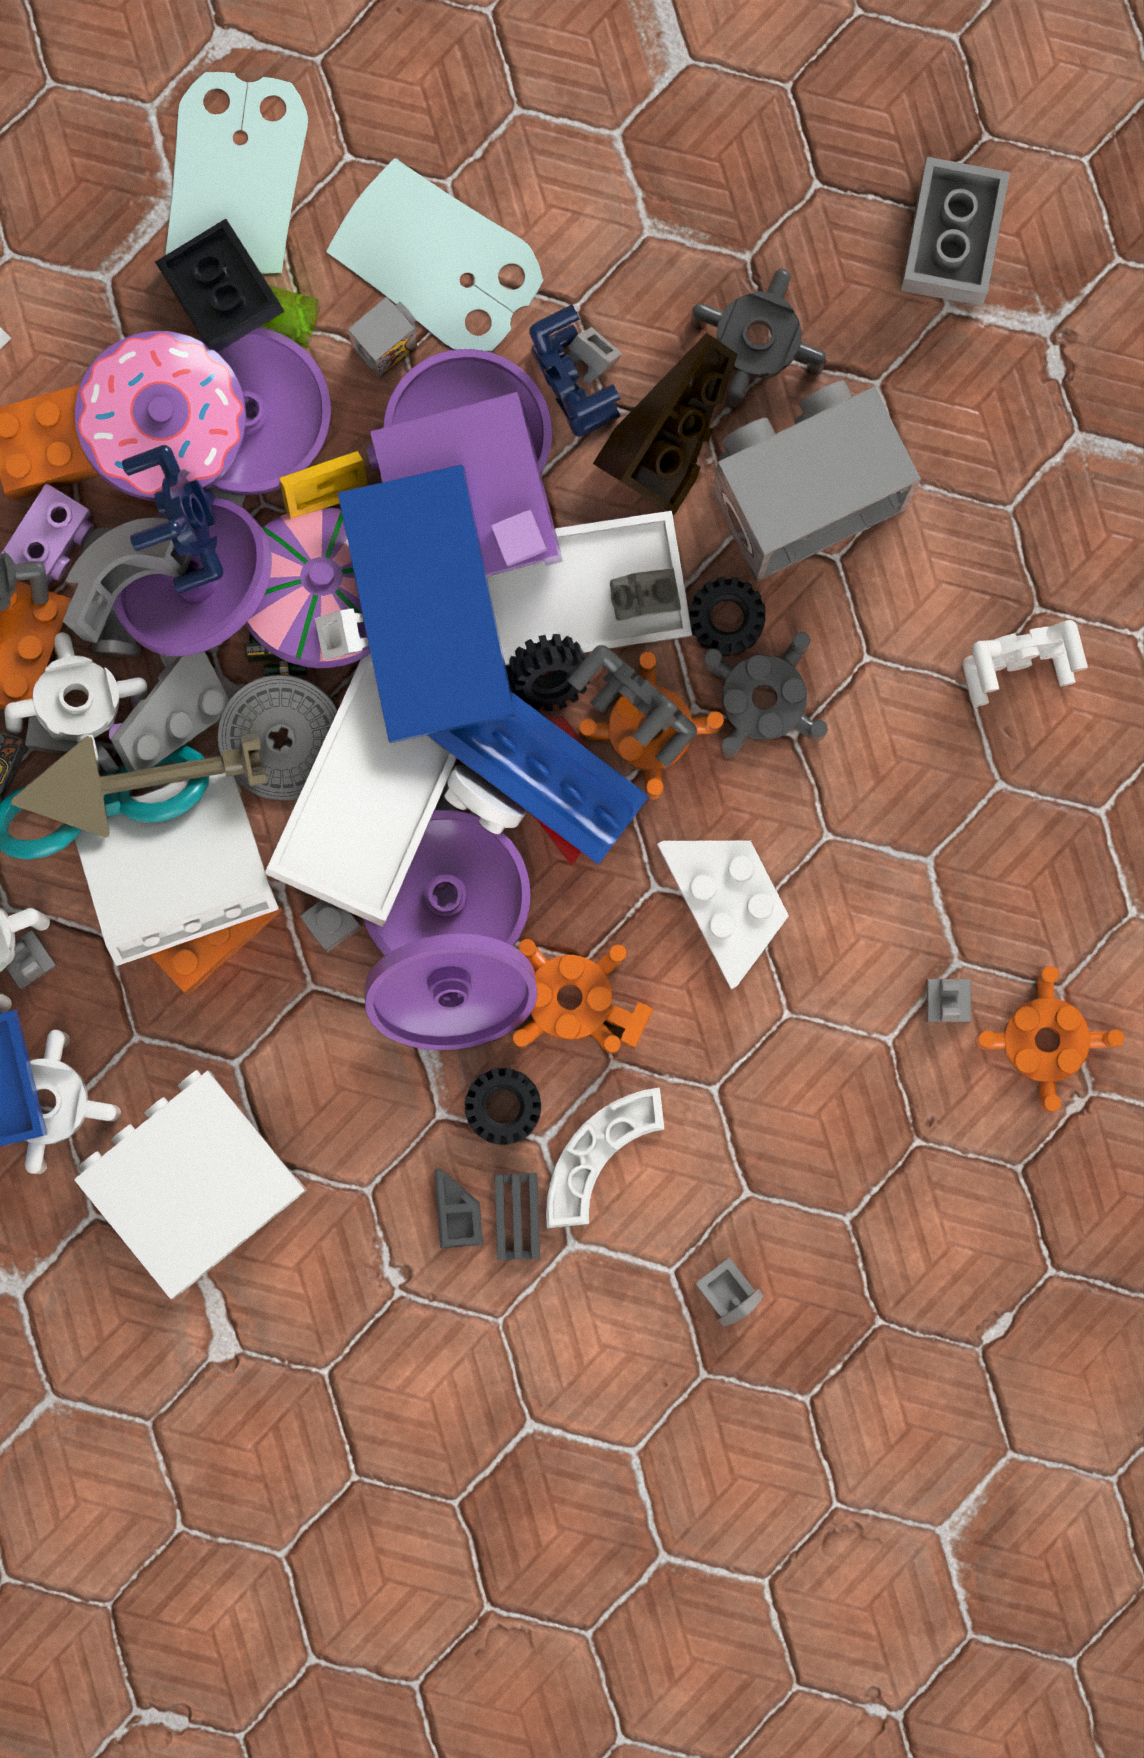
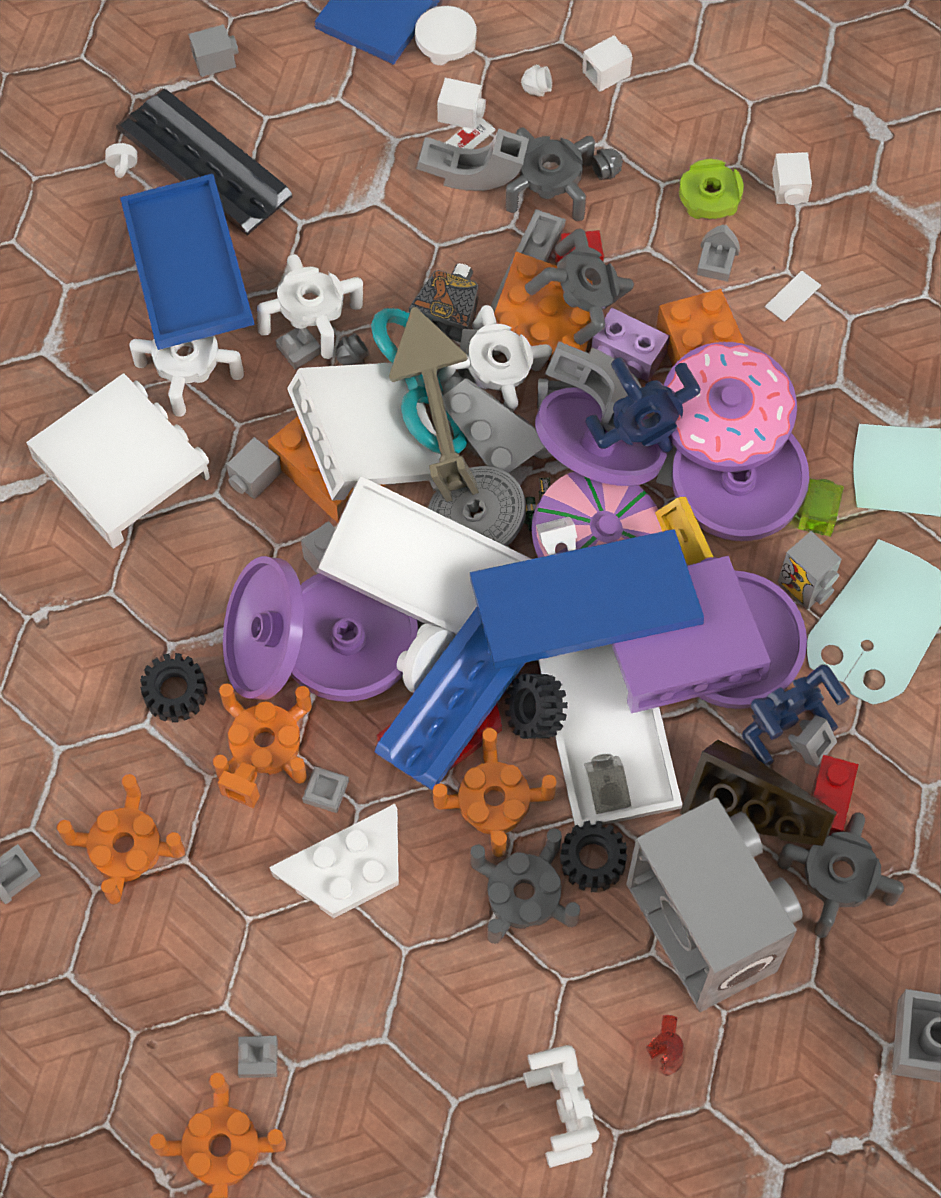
camera: 90 degrees right, 20 degrees down
black tile [155,219,285,353] -> none
dark grey tile [434,1169,483,1248] -> none
lavender tile [491,509,548,567] -> none
dark grey tile [495,1173,540,1260] -> none
white tile [546,1087,665,1228] -> none
dark grey plate [567,645,697,768] -> none
none -> orange plate [57,774,185,904]
none -> light grey brick [226,437,282,500]
none -> light grey tile [302,766,349,813]
none -> dark grey plate [336,333,370,365]
none -> clear red piece [647,1015,684,1076]
none -> red brick [811,755,859,836]

